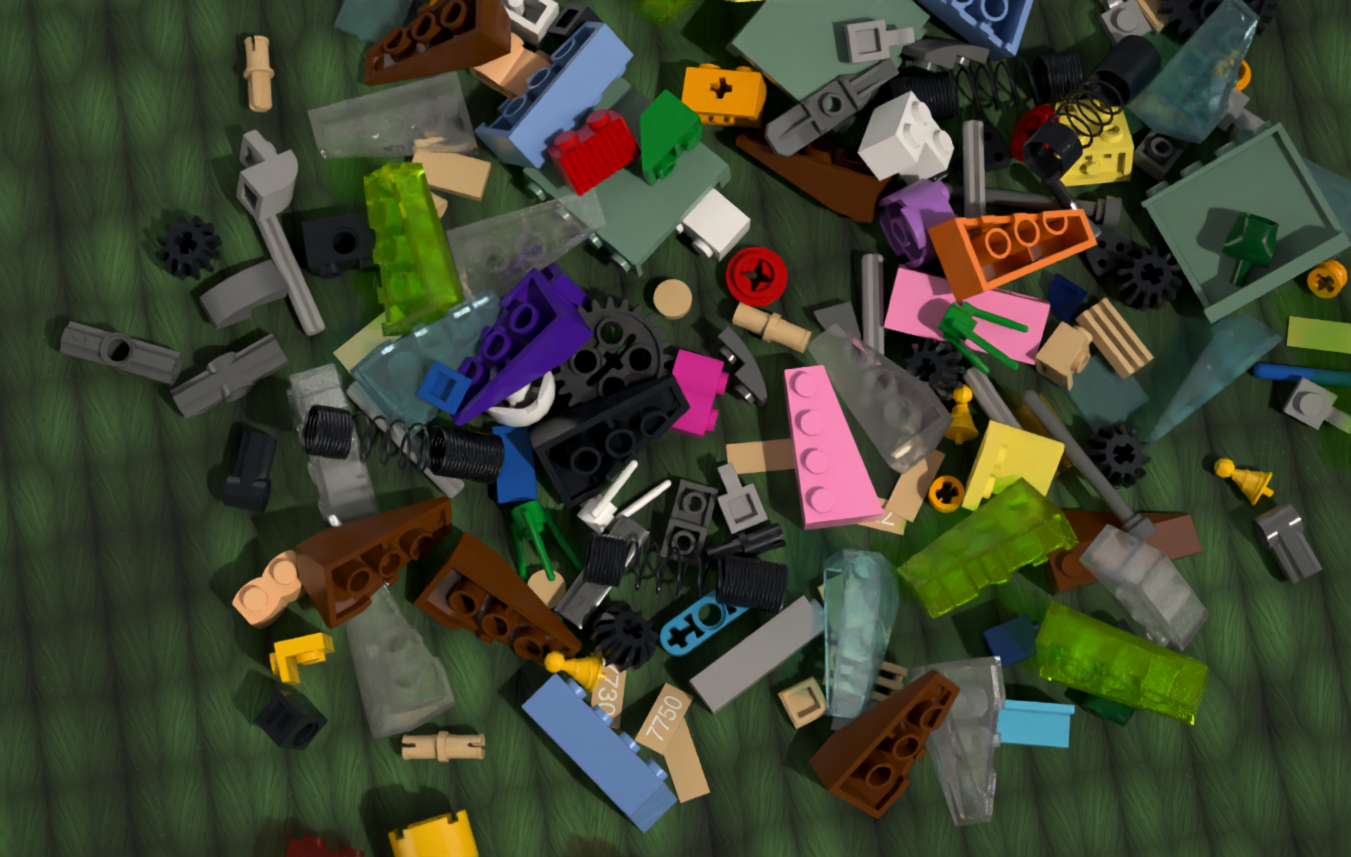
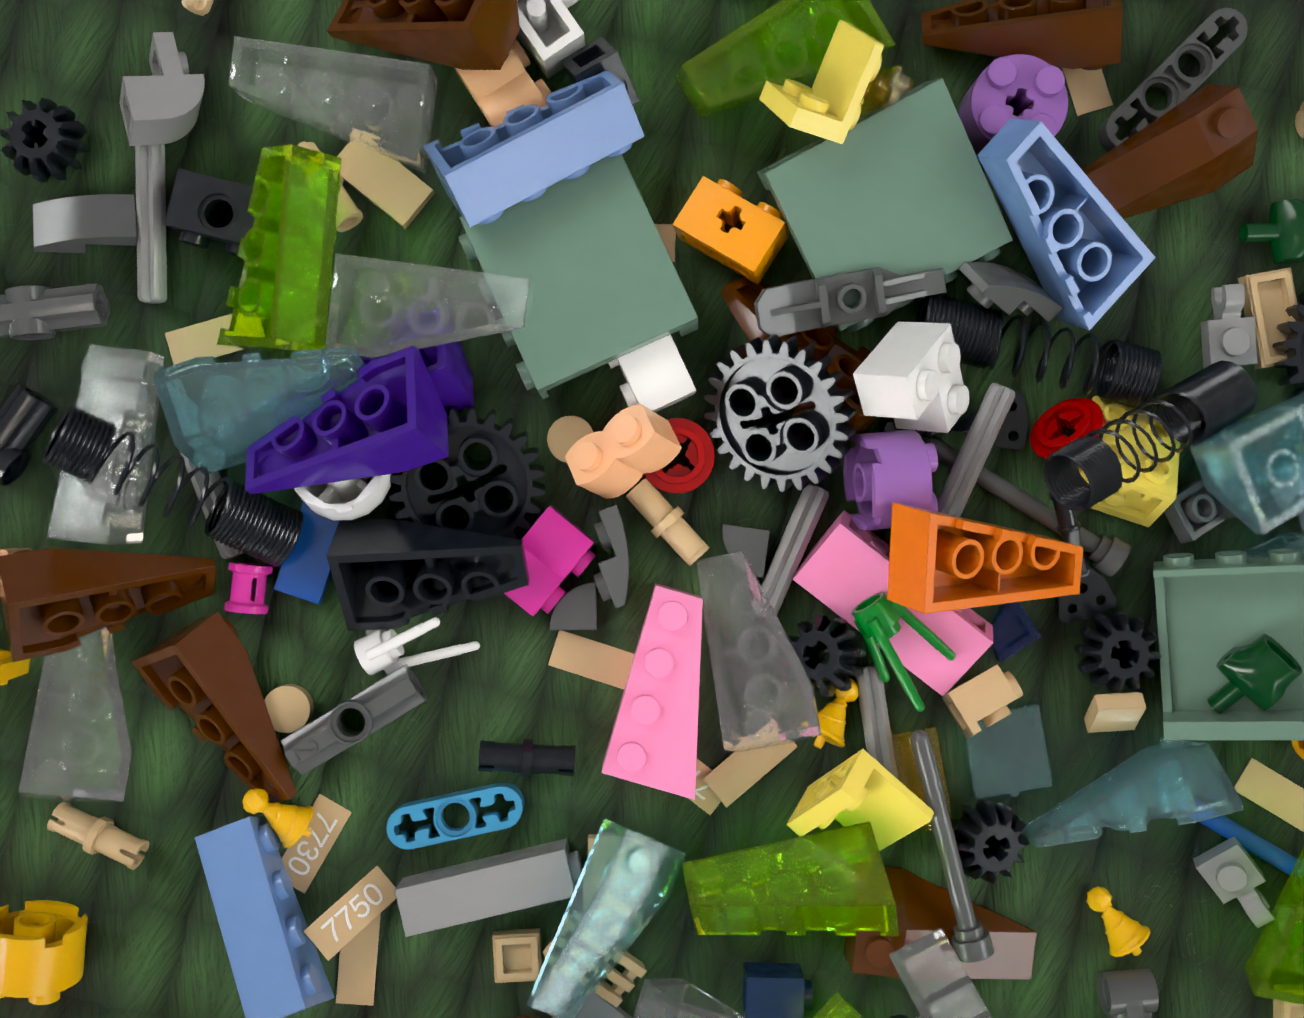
camera: 25 degrees right, 10 degrees up
blue plate [417,360,472,415] -> none
green plant [509,501,584,583] -> none
red brick [546,109,641,196] -> none
black piece [583,532,788,614] -> none
black gear [588,604,659,673] -> none
green slope [639,89,703,186] -> none
dark grey slope [661,478,719,566] -> none
light grey plate [717,462,768,534] -> none
light grey plate [844,19,915,64] -> none
light orange bush [928,475,965,513] -> none
tan tile [1075,298,1154,380] -> none
none -> dark pink bush [224,562,273,614]
none -> dark grey tile [550,582,597,631]
none -> light nougat brick [565,404,682,499]
none -> gear [704,334,857,492]
none -> tan tile [1084,692,1146,733]

